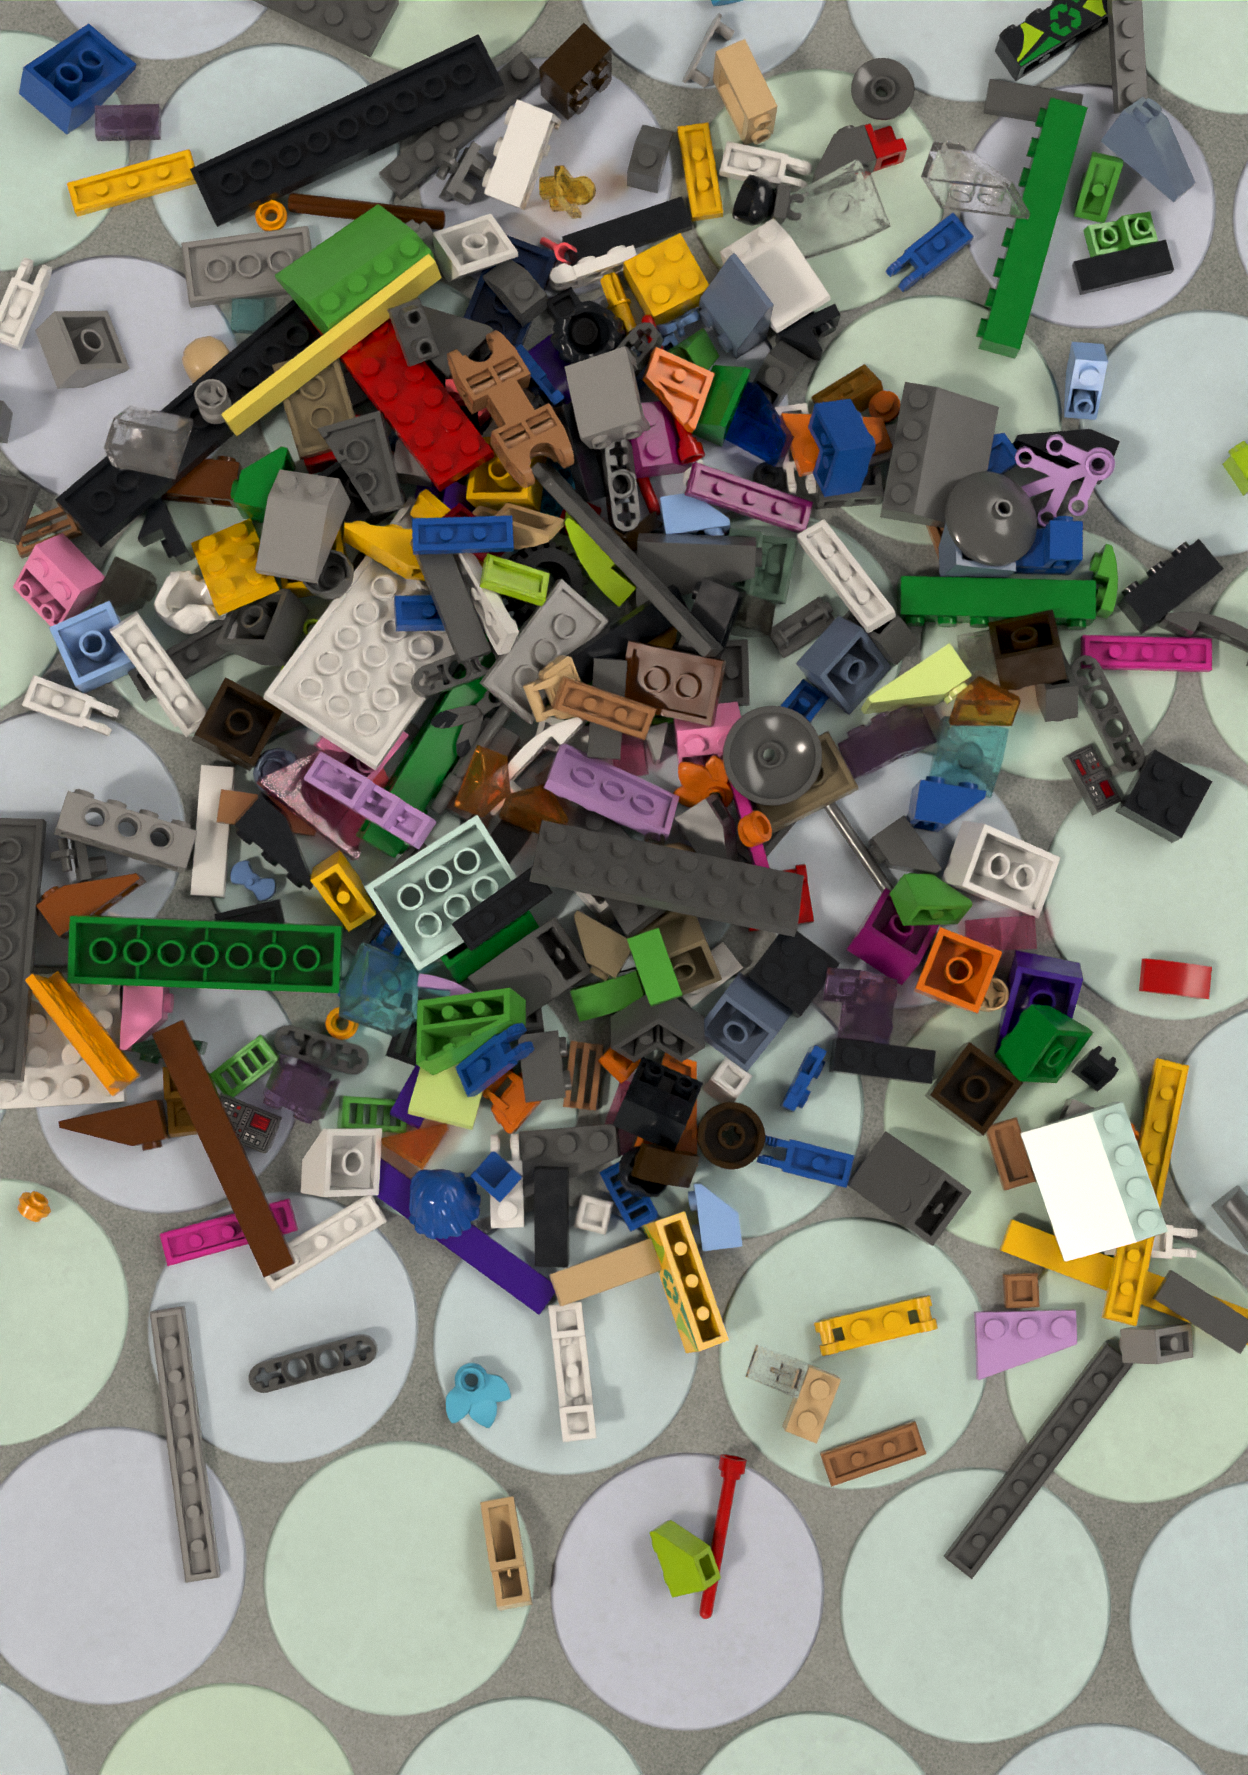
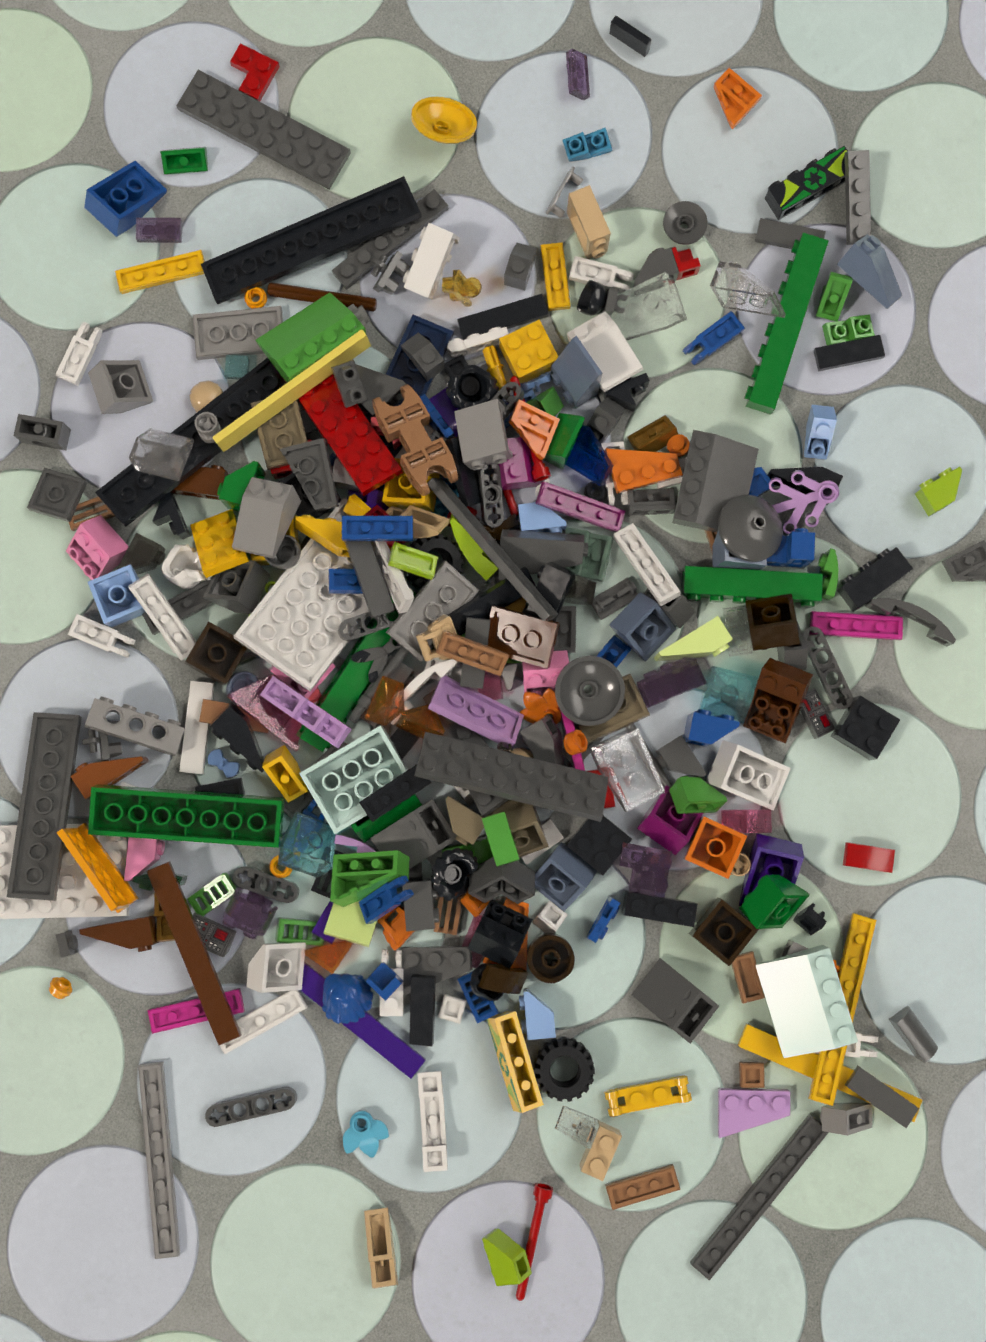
camera: 10 degrees right, 0 degrees up
white slope [432,214,518,282] -> none
dark brown brick [539,23,612,120] -> none
coral hand [540,237,577,265] -> none
tan slope [549,1238,662,1307] -> none
blue hinge [757,1135,854,1188] -> none
blue brick [808,399,876,497] -> none
clear orange slope [949,676,1021,726] -> none
none -> dark grey plate [56,930,78,958]
none -> green slope [160,147,208,175]
none -> black hair [431,848,479,901]
none -> black tyre [535,1037,595,1102]
none -> clear slope [589,728,665,812]
none -> reddish brown slope [743,658,813,744]

